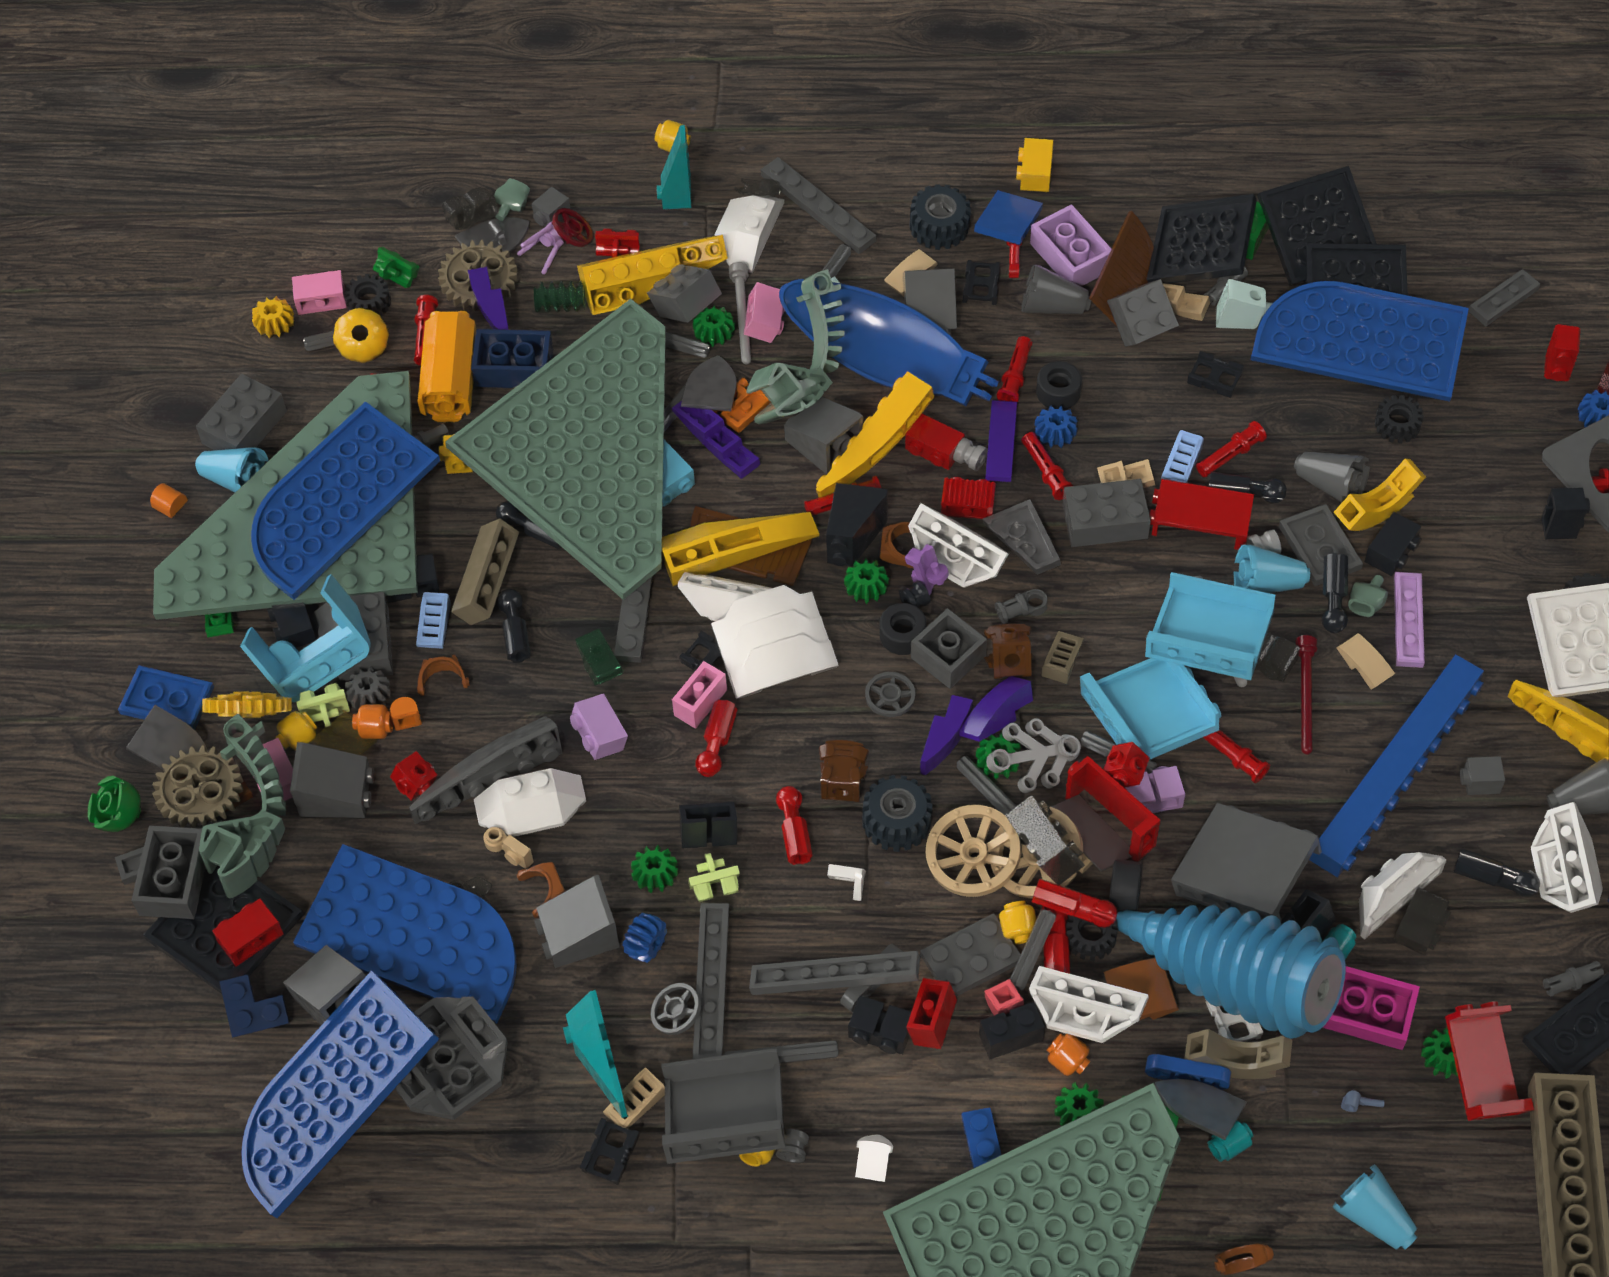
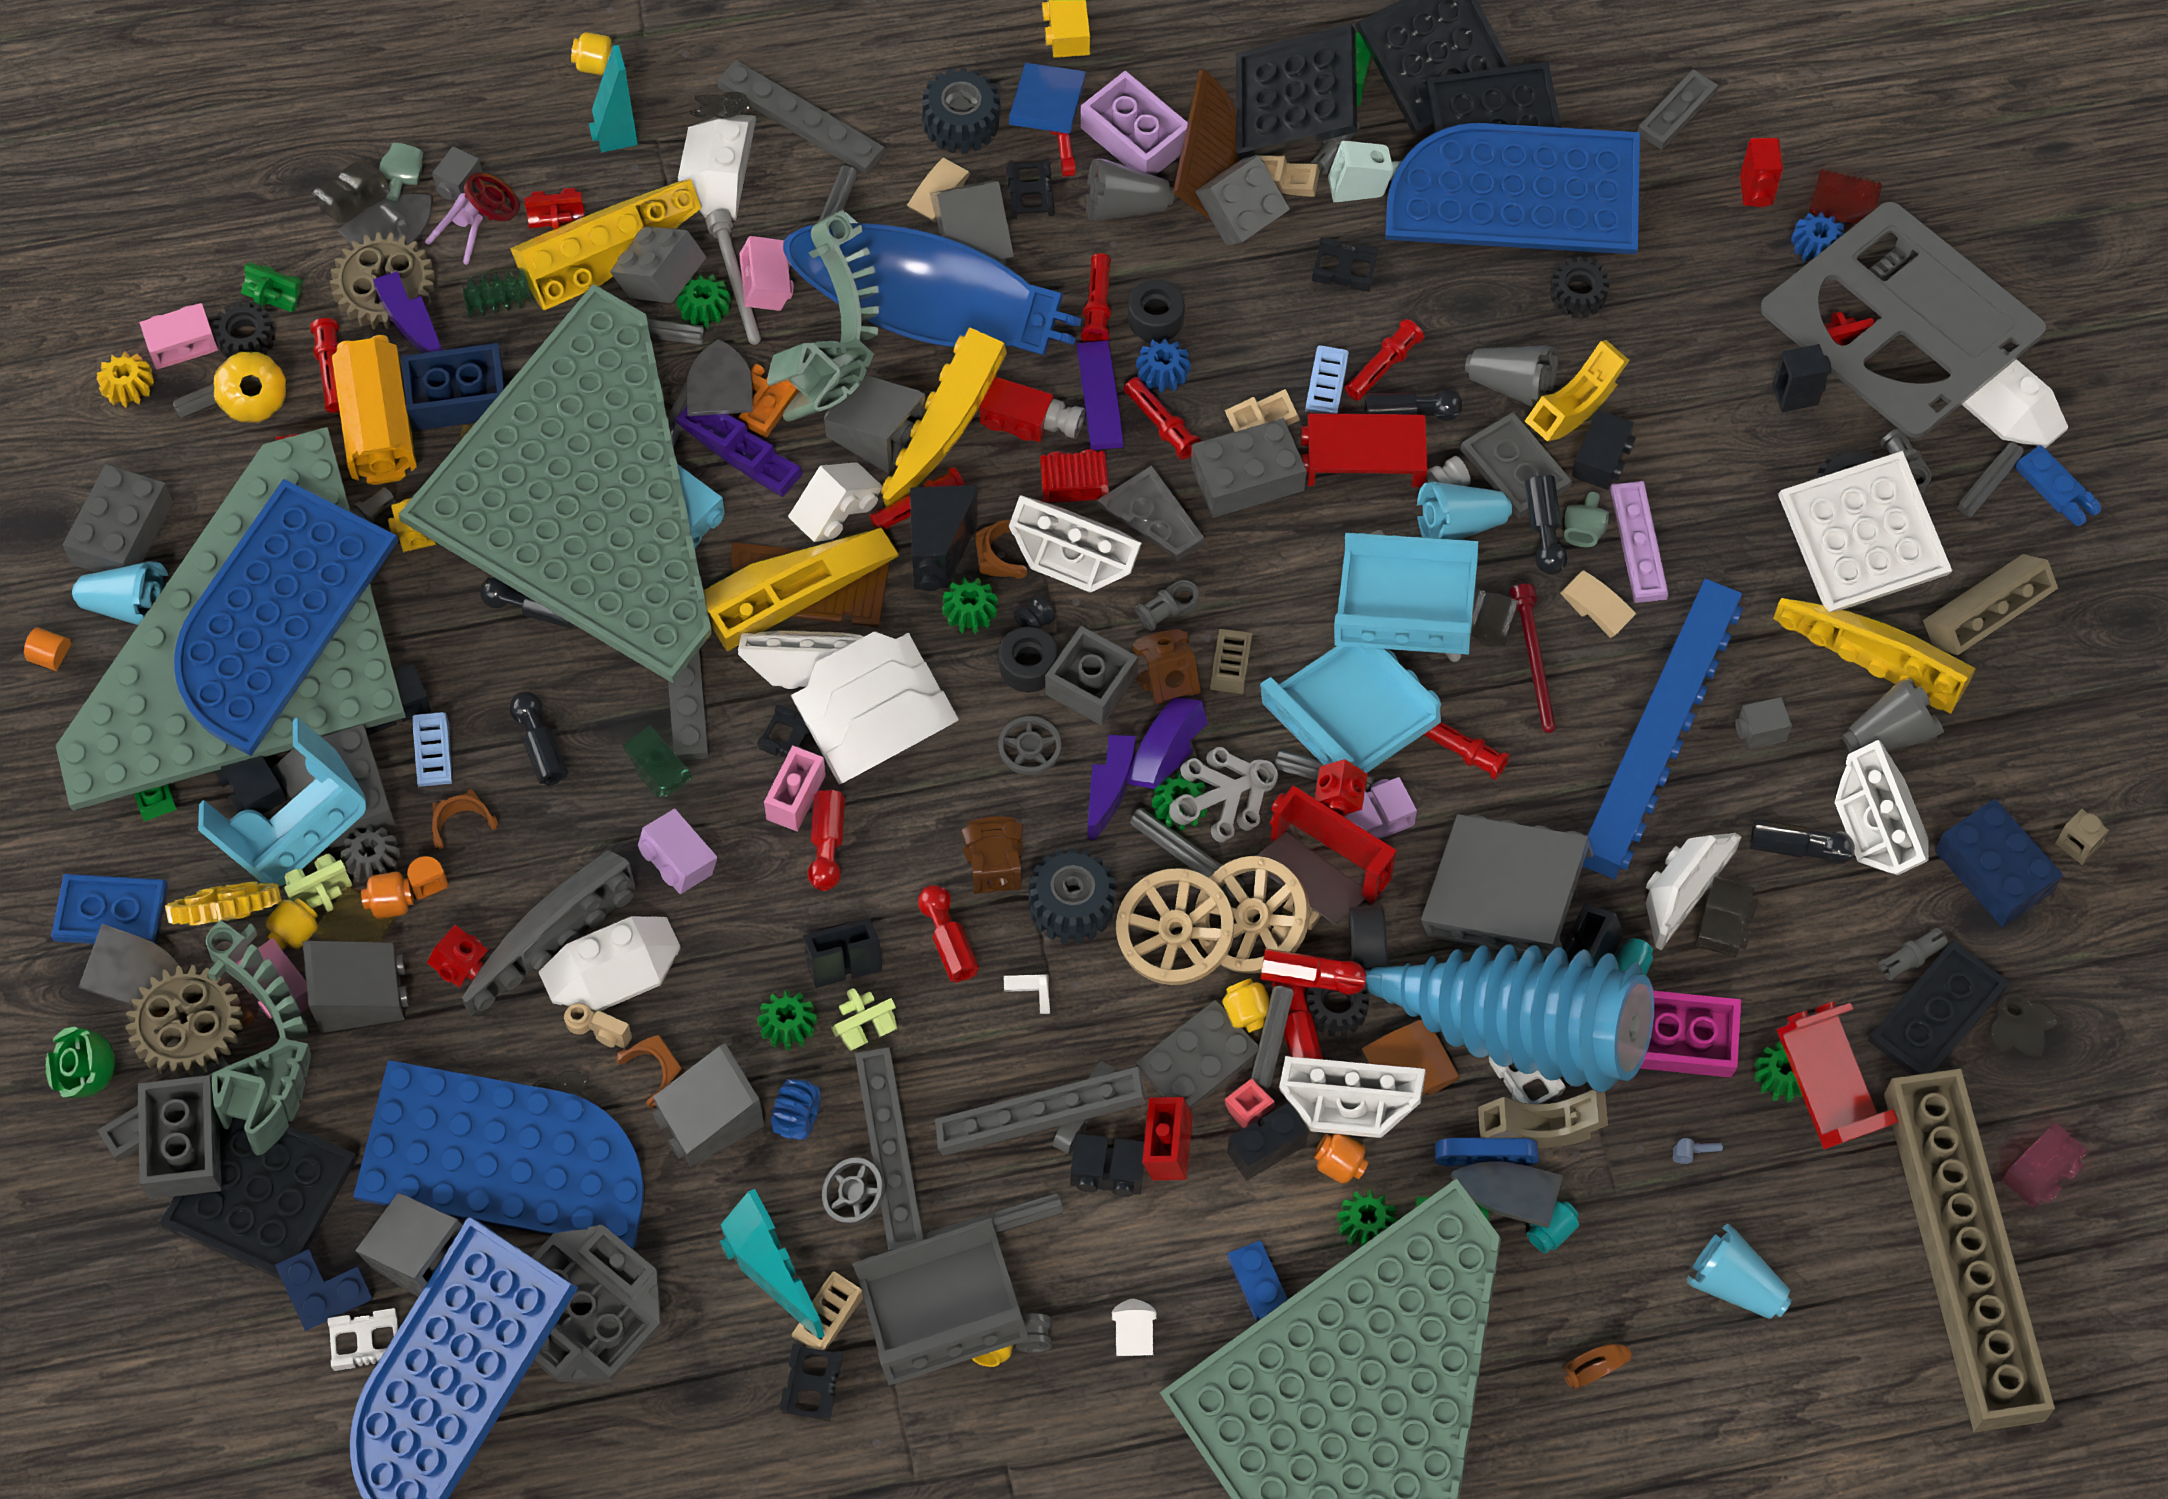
camera: 15 degrees left, 5 degrees up
red brick [212,899,283,966] -> none
dark tan brick [451,519,519,625] -> none
medium lavender hips [905,544,949,595] -> none
clear smoke wedge [1005,795,1085,885] -> none
none -> white piece [328,1308,398,1371]
none -> white brick [788,462,883,542]

